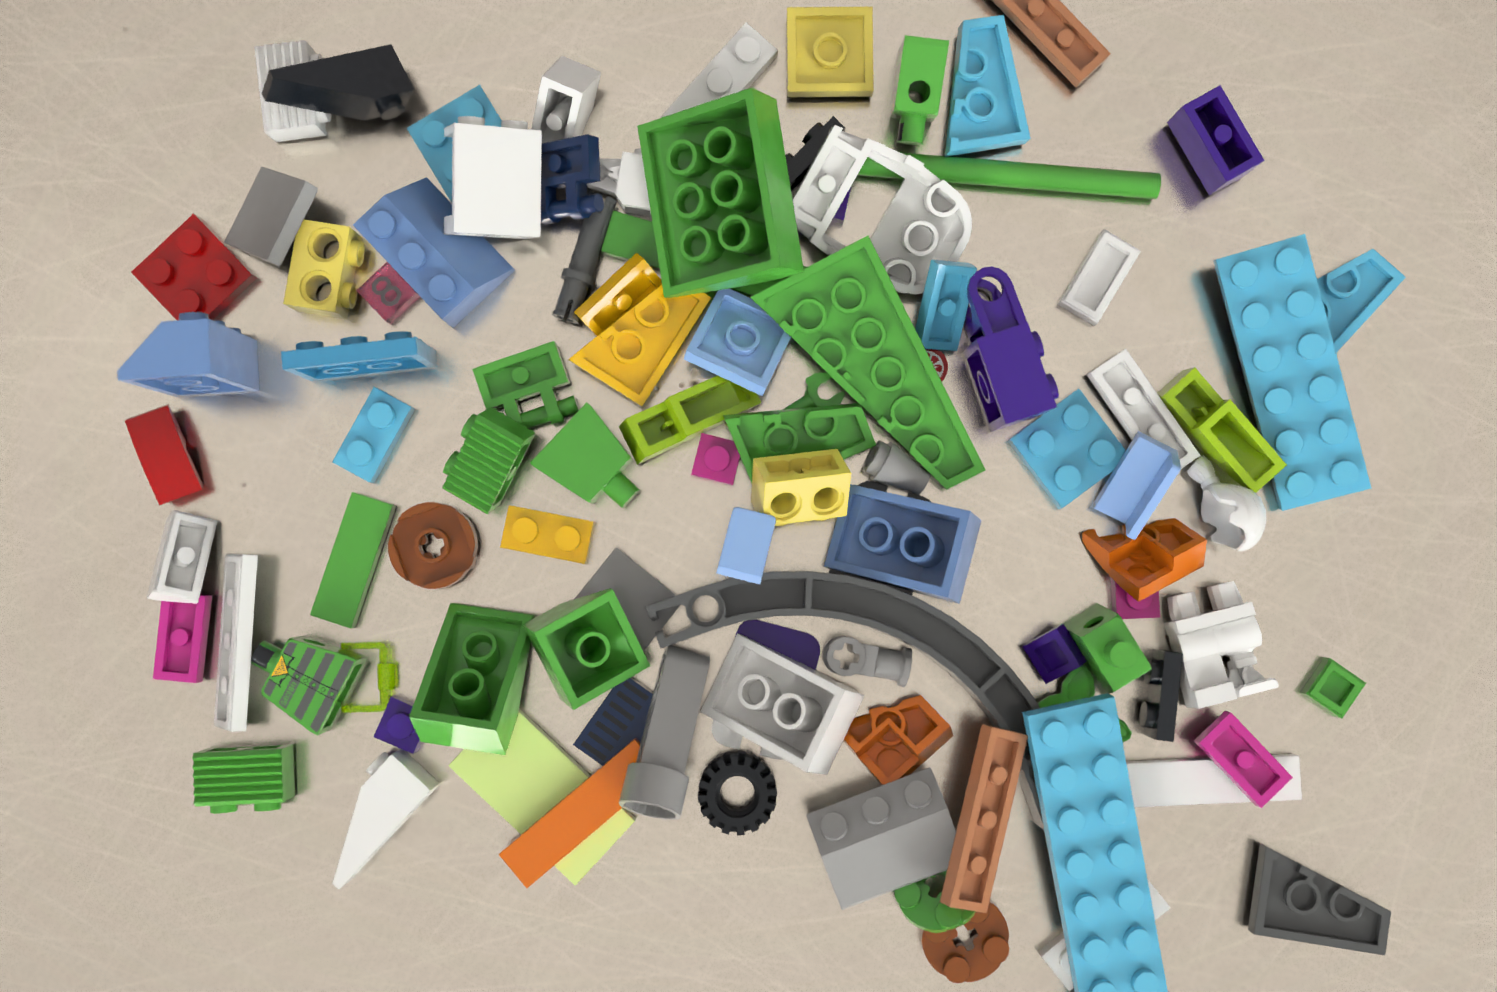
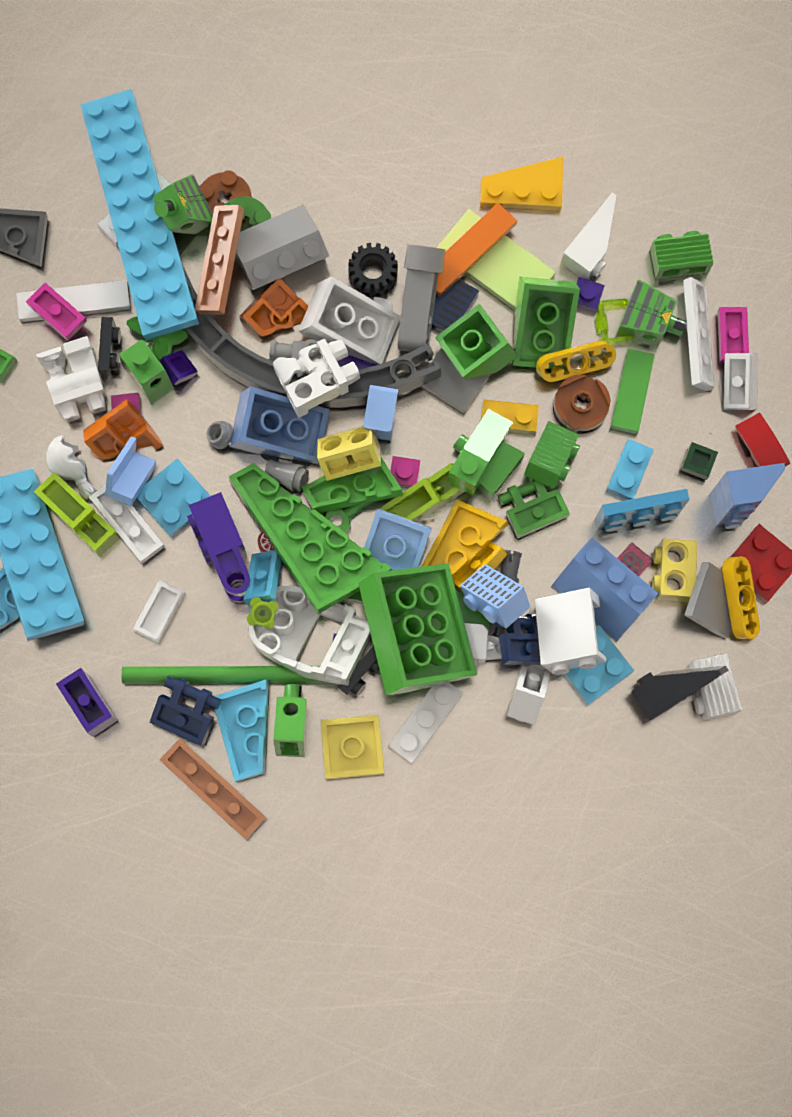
camera: 170 degrees right, 10 degrees down
none -> dark blue plate [149,676,221,746]
none -> bright green torso [153,174,213,234]
none -> light grey plate [207,421,233,449]
none -> lime plate [246,597,279,629]
none -> white hips [273,338,360,418]
none -> slope [447,409,513,495]
none -> light blue brick [460,564,531,628]
none -> yellow wing [480,157,563,211]
none -> yellow beam [536,340,616,382]
none -> dark green plate [680,442,718,480]
none -> yellow beam [722,556,760,639]

